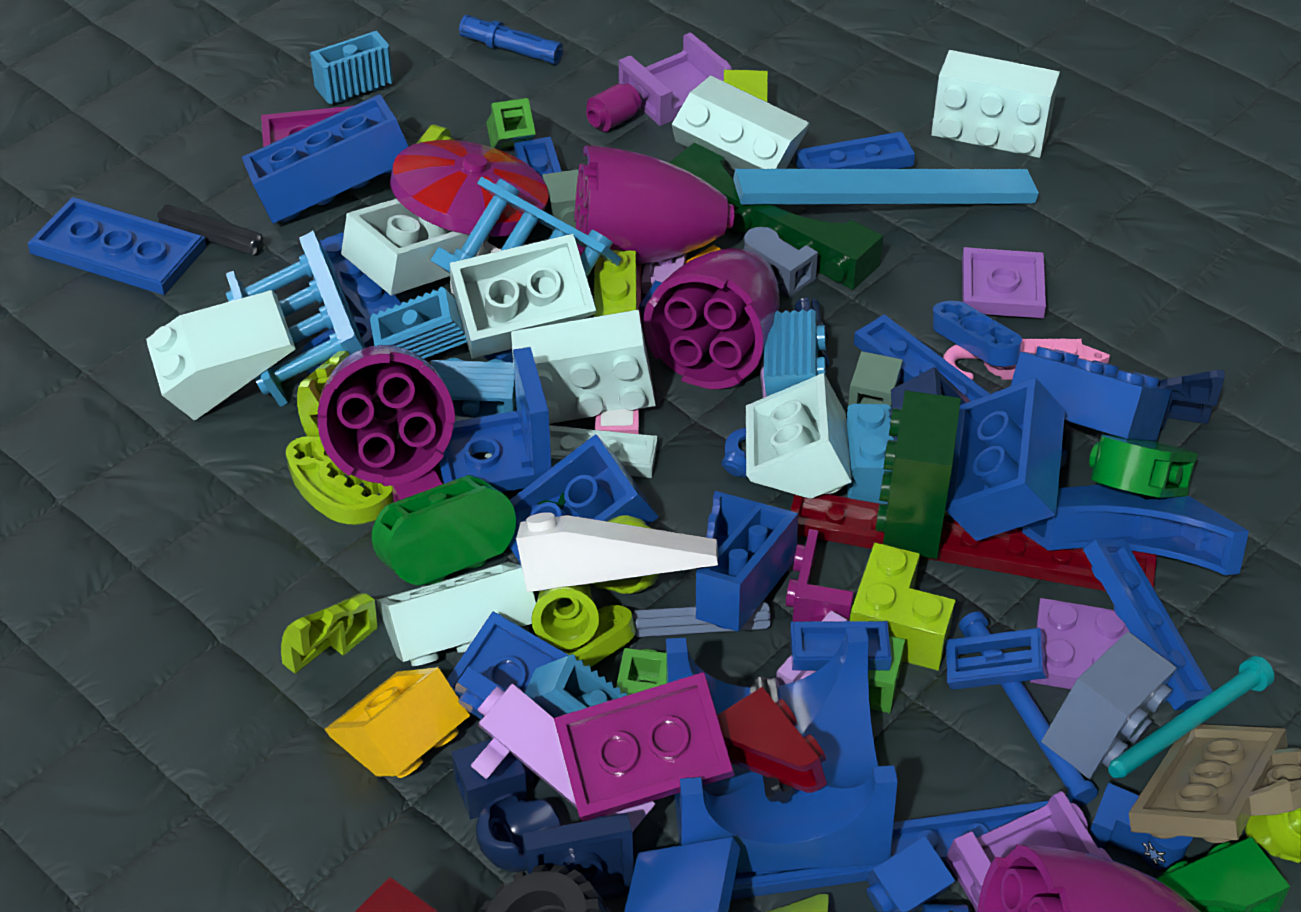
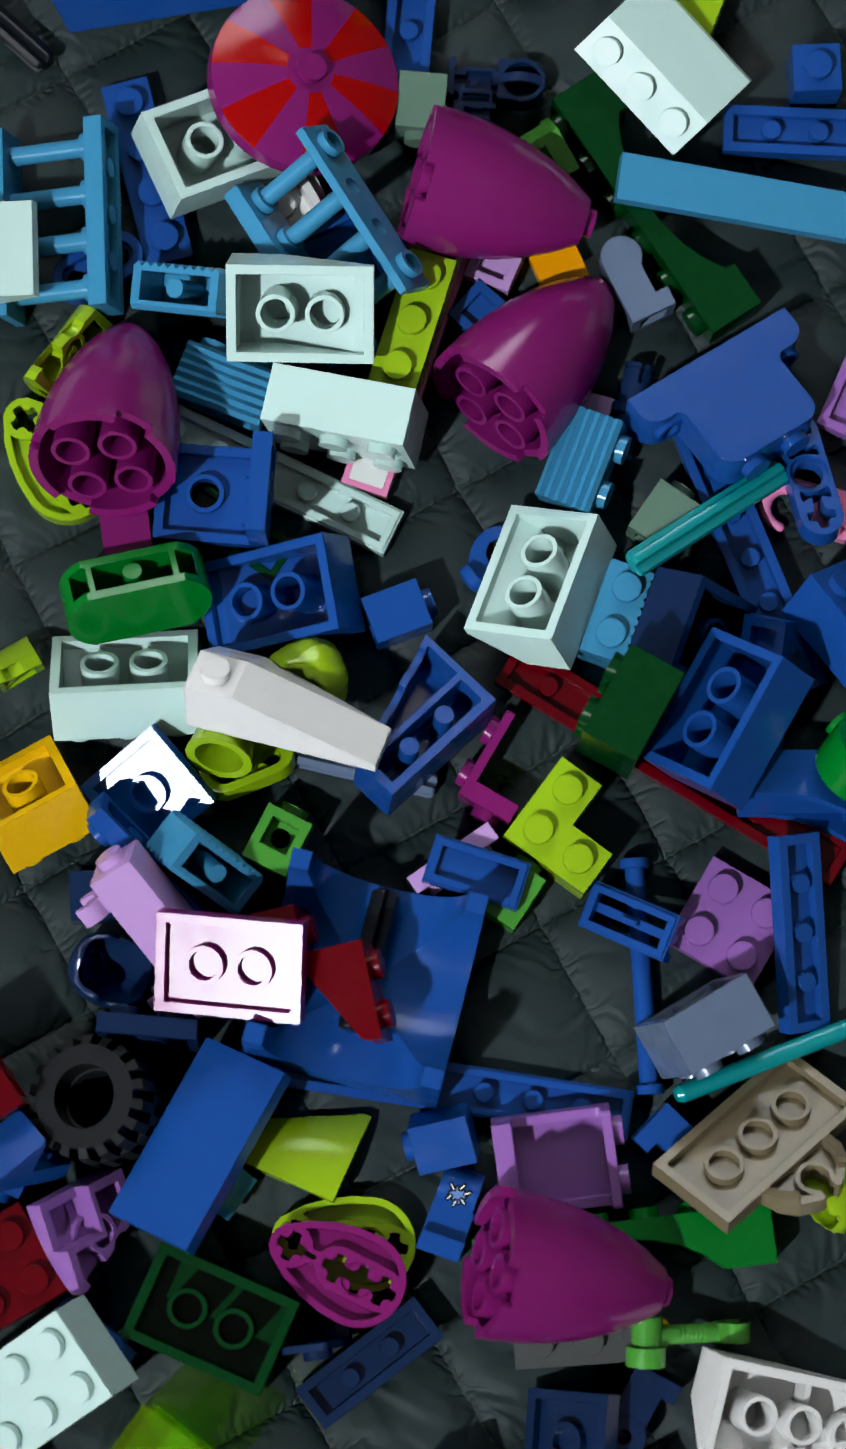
camera: 15 degrees right, 35 degrees up
none -> blue brick [361,578,438,651]
none -> blue brick [623,307,815,484]
none -> teal axle [625,460,788,576]
none -> blue brick [786,43,842,108]

